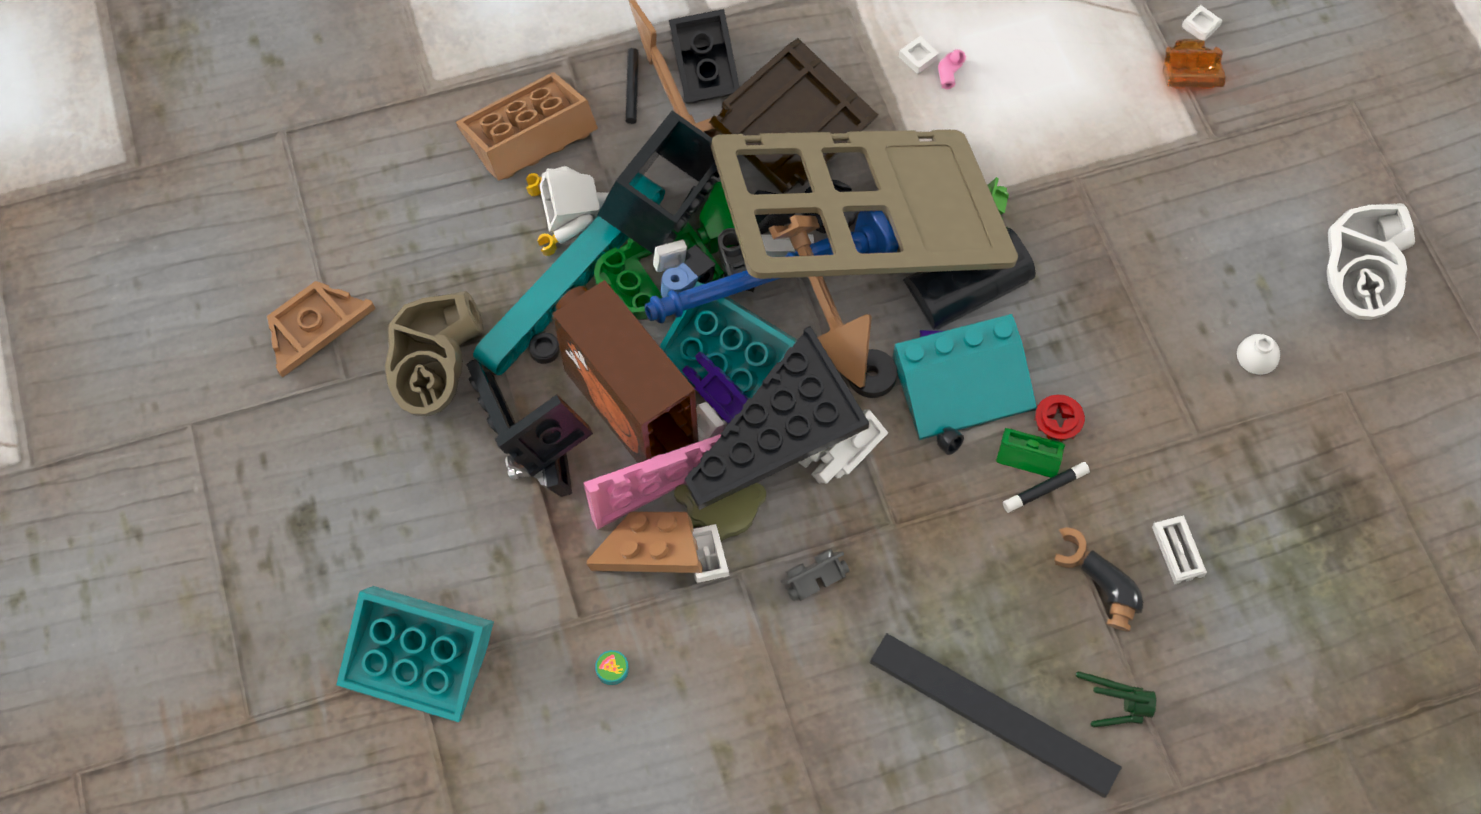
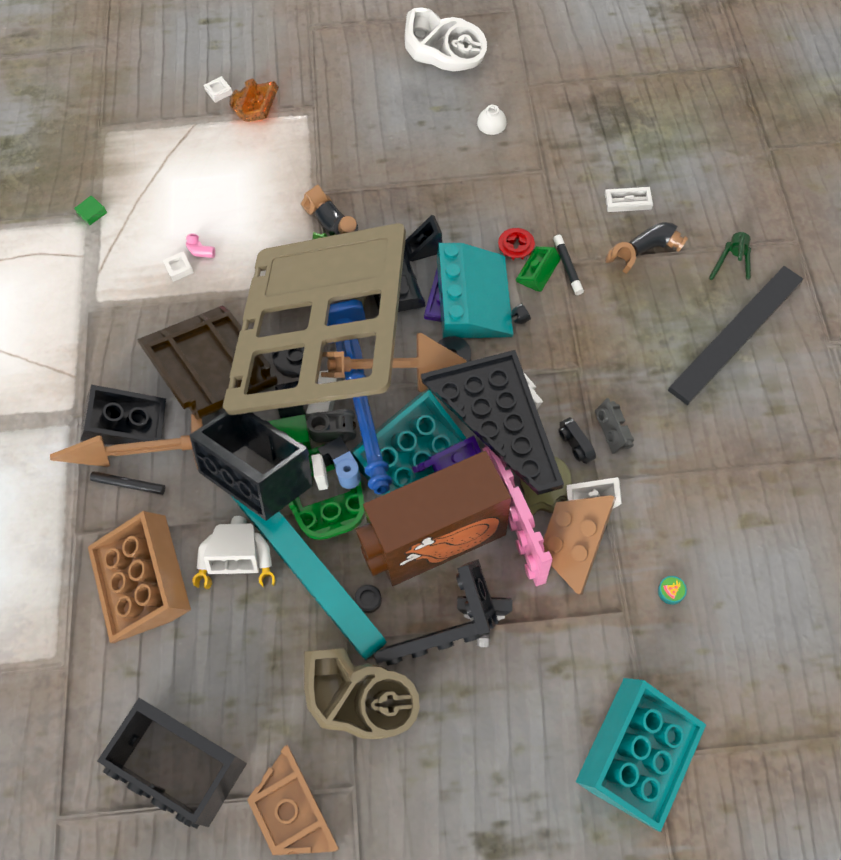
camera: 75 degrees left, 0 degrees up
none -> black hose [97,698,247,829]
none -> piece [301,185,358,236]
none -> black slope [405,215,442,262]
none -> black plate [558,417,596,464]

